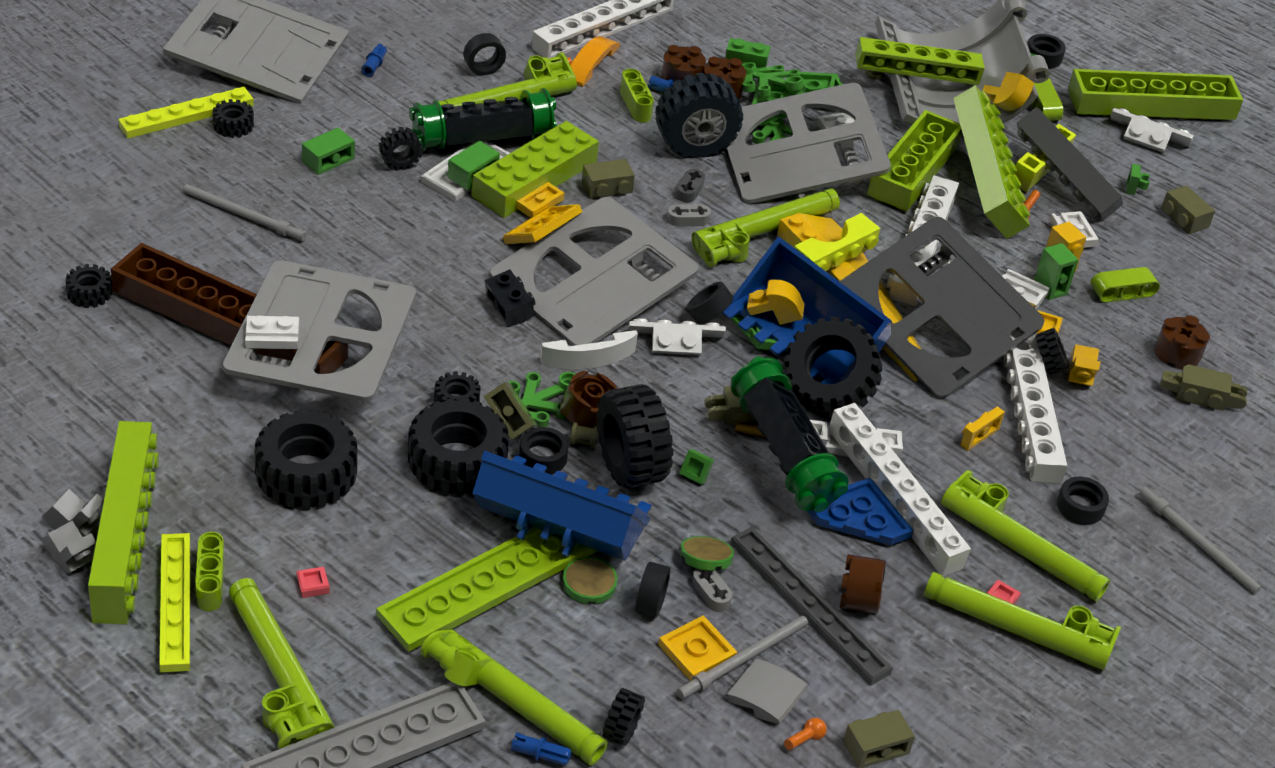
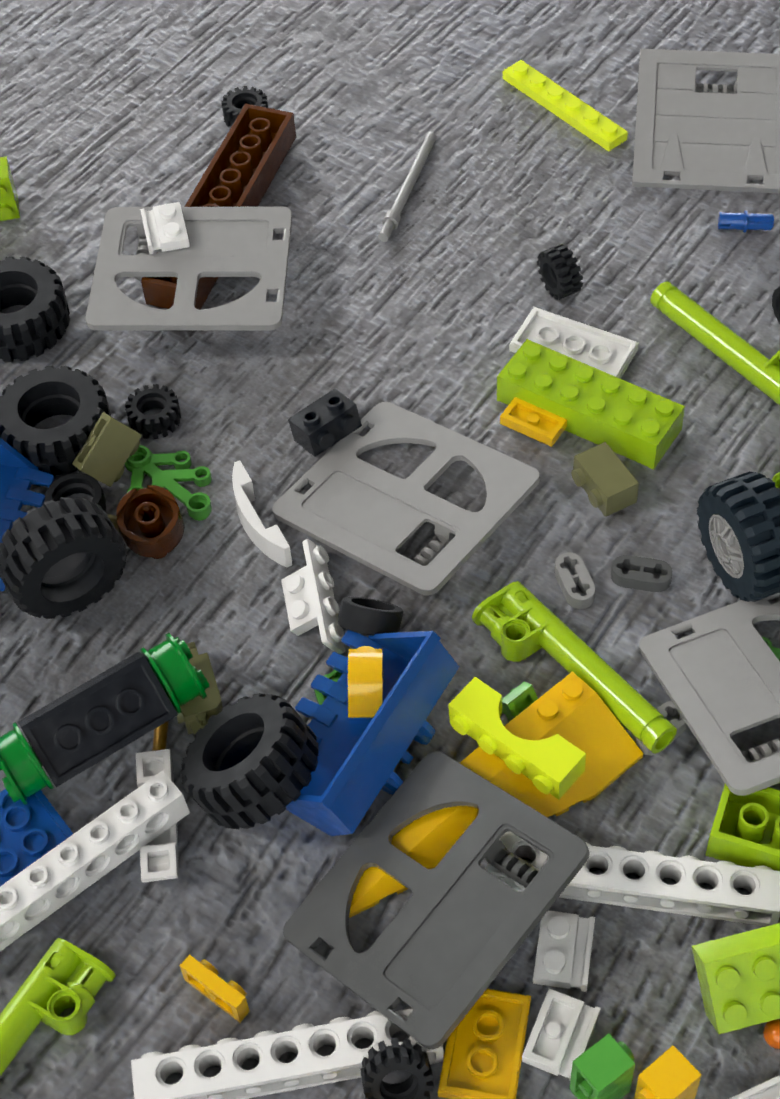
camera: 90 degrees right, 10 degrees up
black tyre [212,99,254,138] -> none
bright green brick [302,127,355,175] -> none
brick [409,88,557,152] -> none
bright green brick [448,141,500,190] -> none
yellow tile [503,204,583,244] -> none
bright green tile [679,449,714,485] -> none

